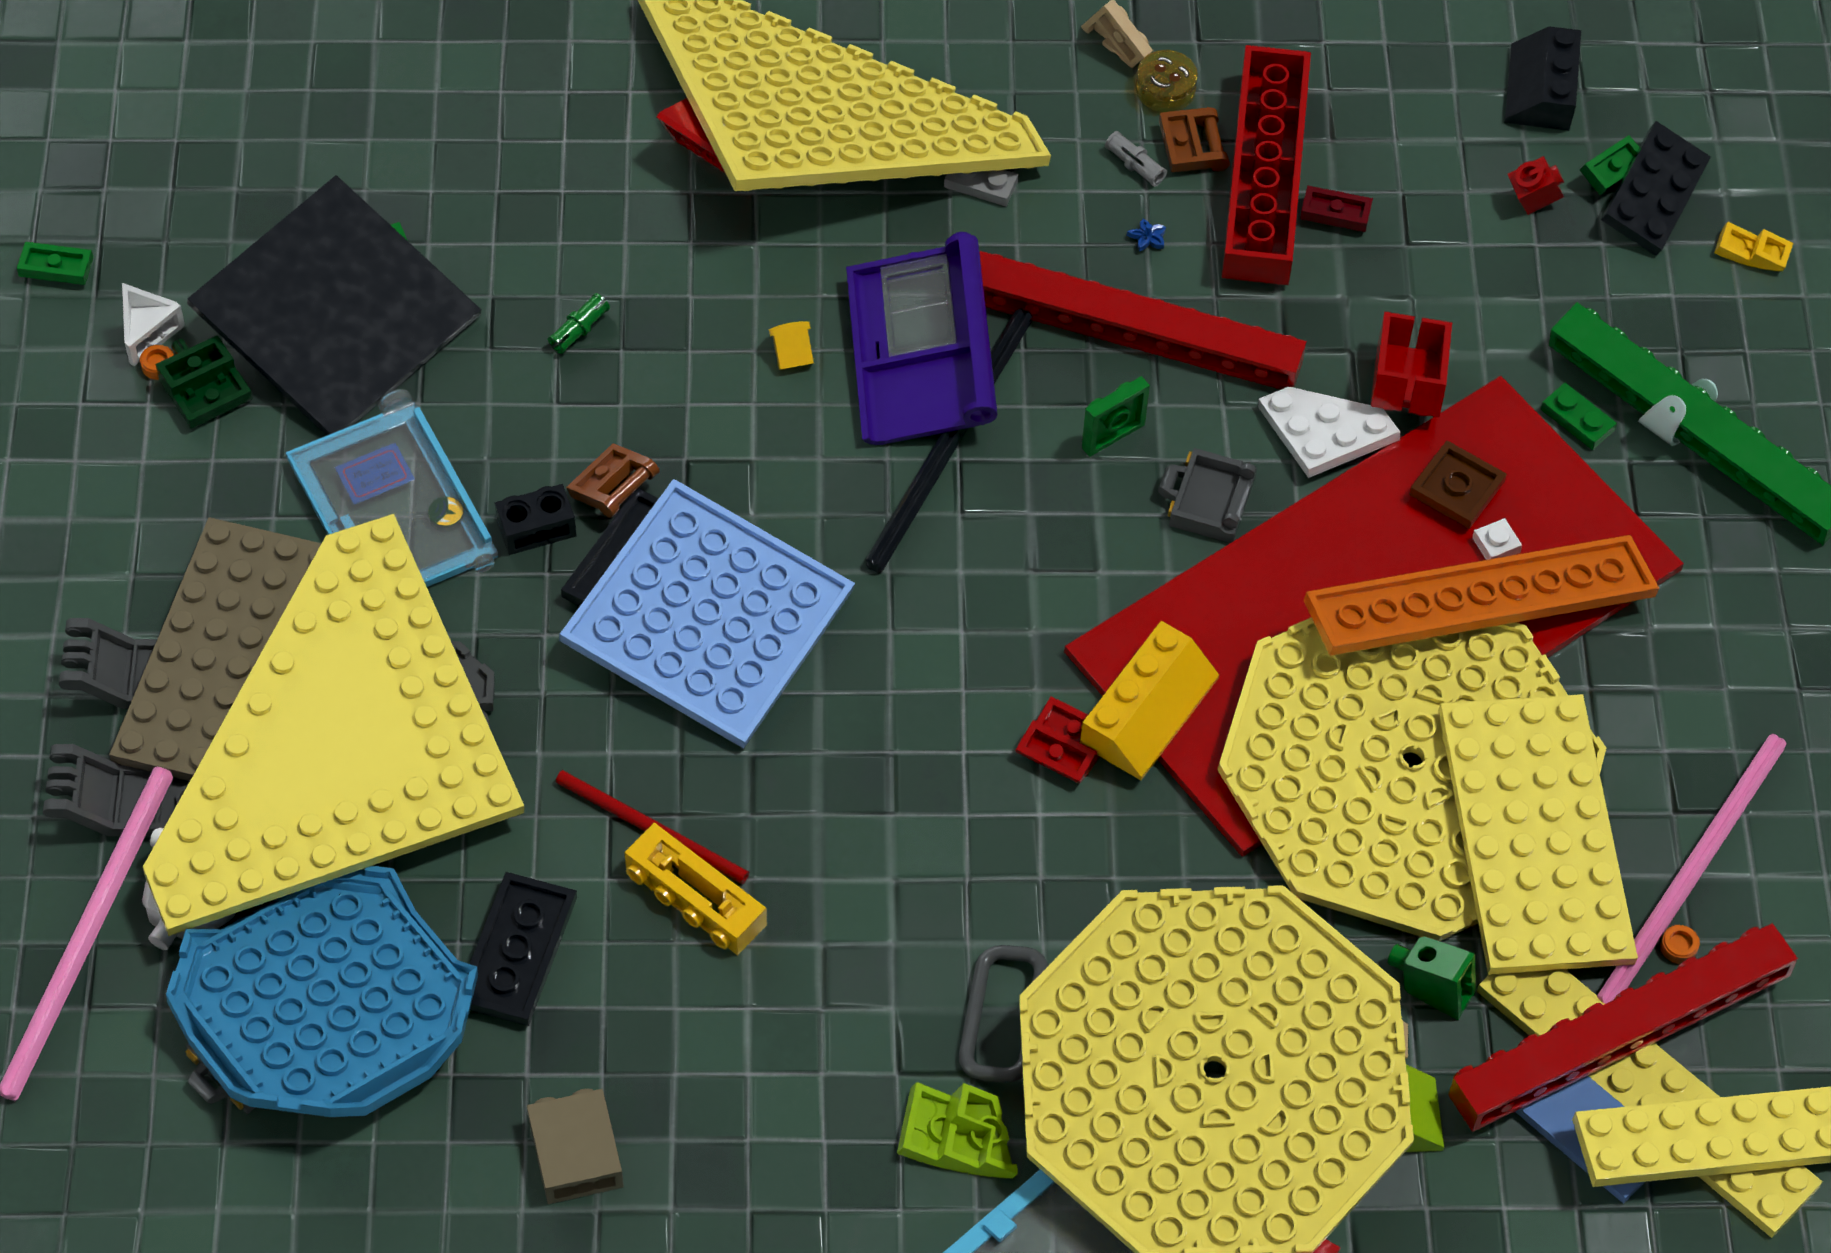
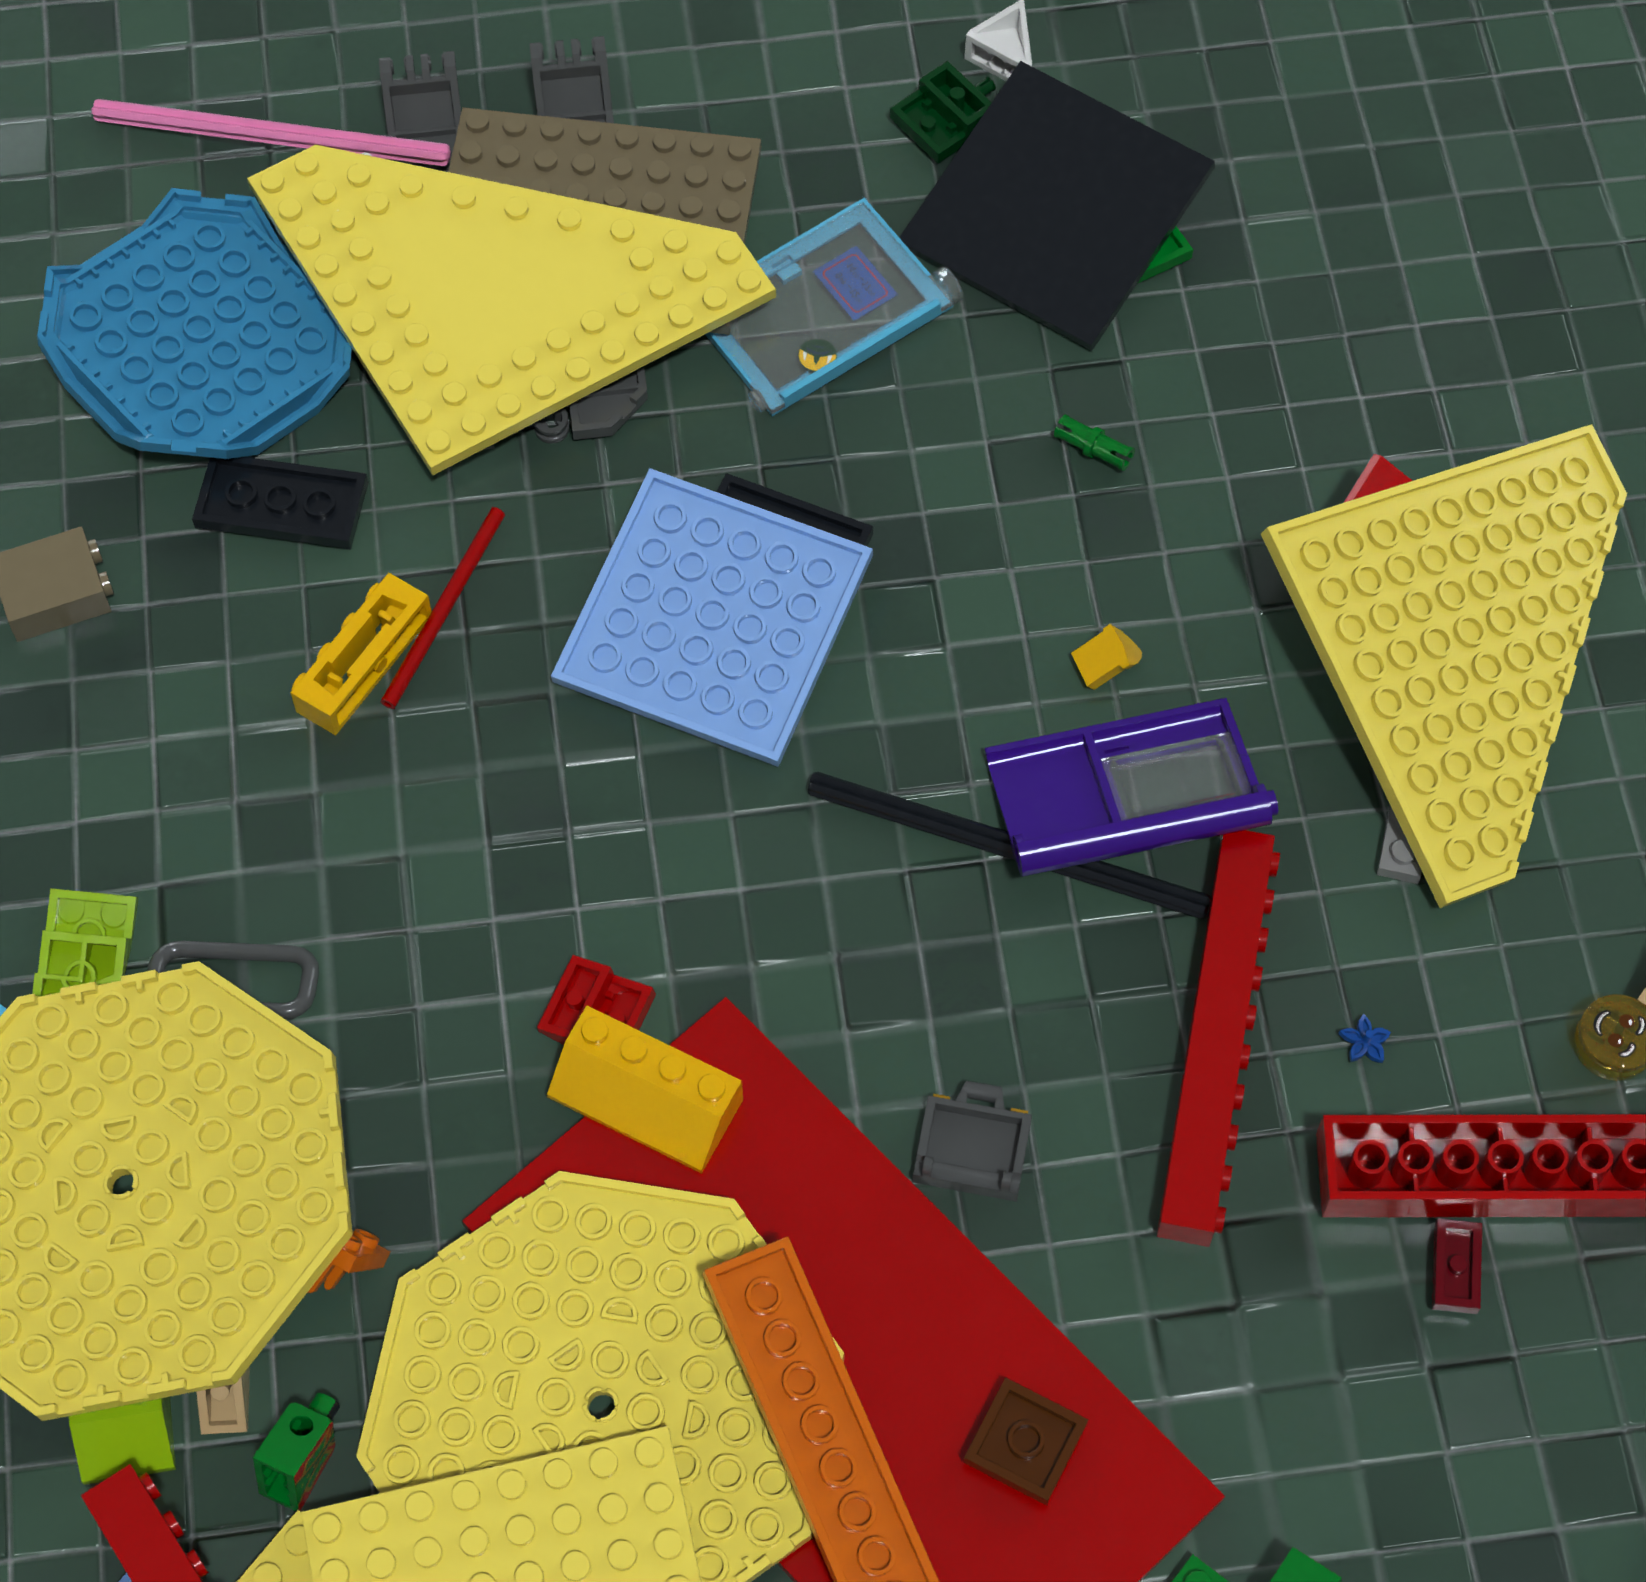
camera: 85 degrees right, 5 degrees up
orange tile [140,345,174,380] -> none
black brick [495,484,577,555] -> none
dark orange plate [566,443,660,518] -> none
green plate [1082,376,1150,457] -> none
light grey pin [1105,131,1167,187] -> none
dark orange plate [1159,107,1230,172] -> none
white plate [1258,387,1400,478] -> none
red piece [1371,311,1452,417] -> none
white plate [1472,518,1522,560] -> none
red brick [1508,156,1564,215] -> none

